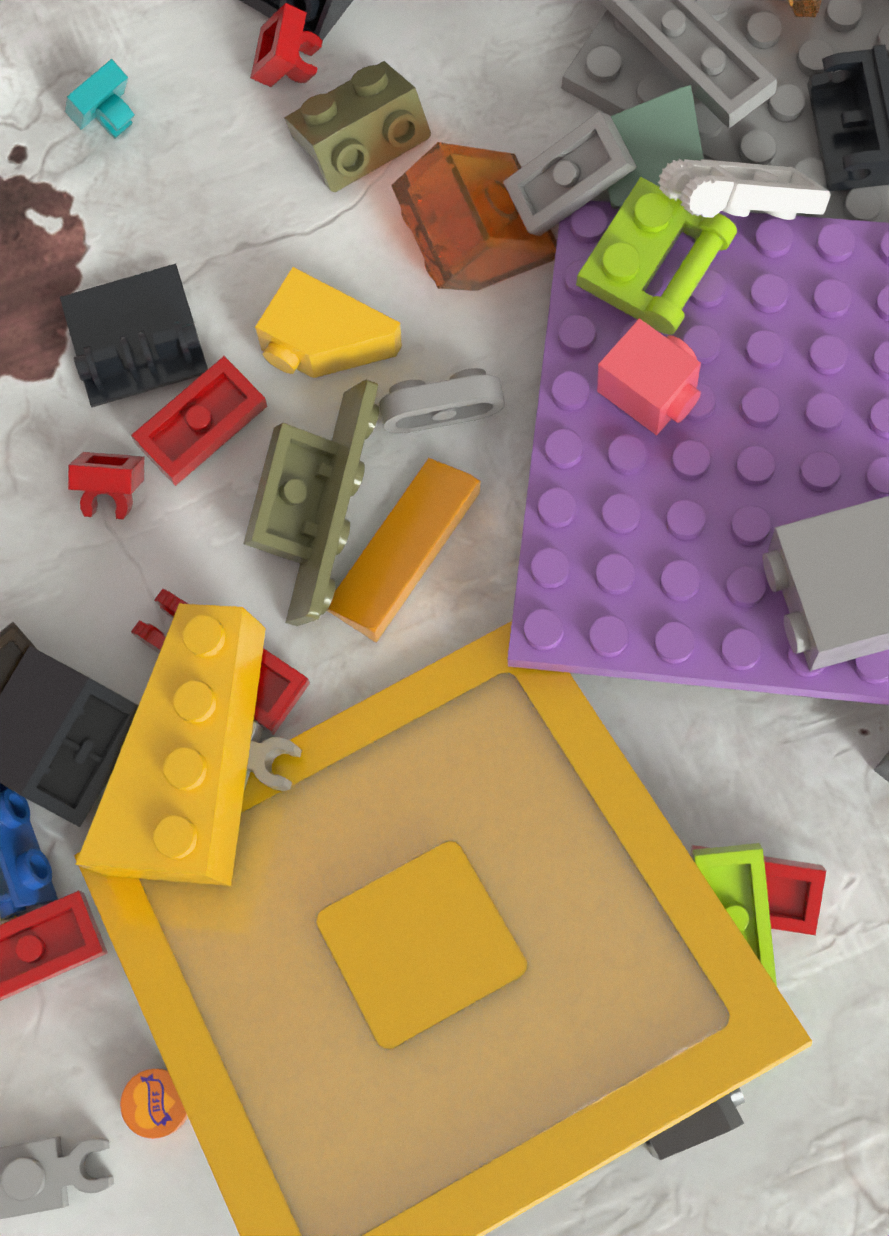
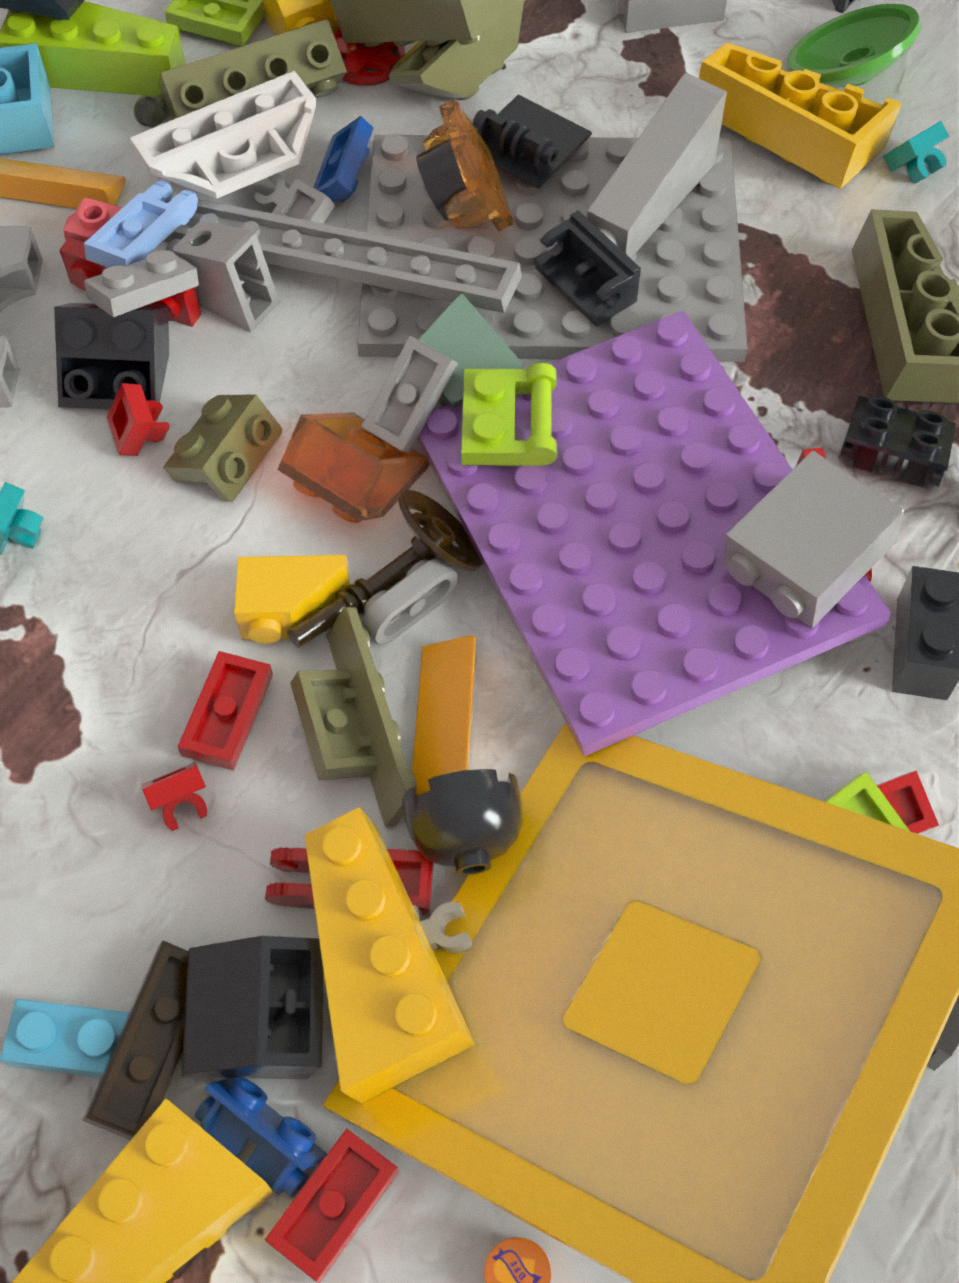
camera: 30 degrees left, 15 degrees down
black hinge [60,263,208,408] -> none
coral brick [597,318,701,436] -> none
white hinge [658,159,831,220] -> none
none -> dark brown dish [287,490,483,648]
none -> black cylinder [402,769,523,875]

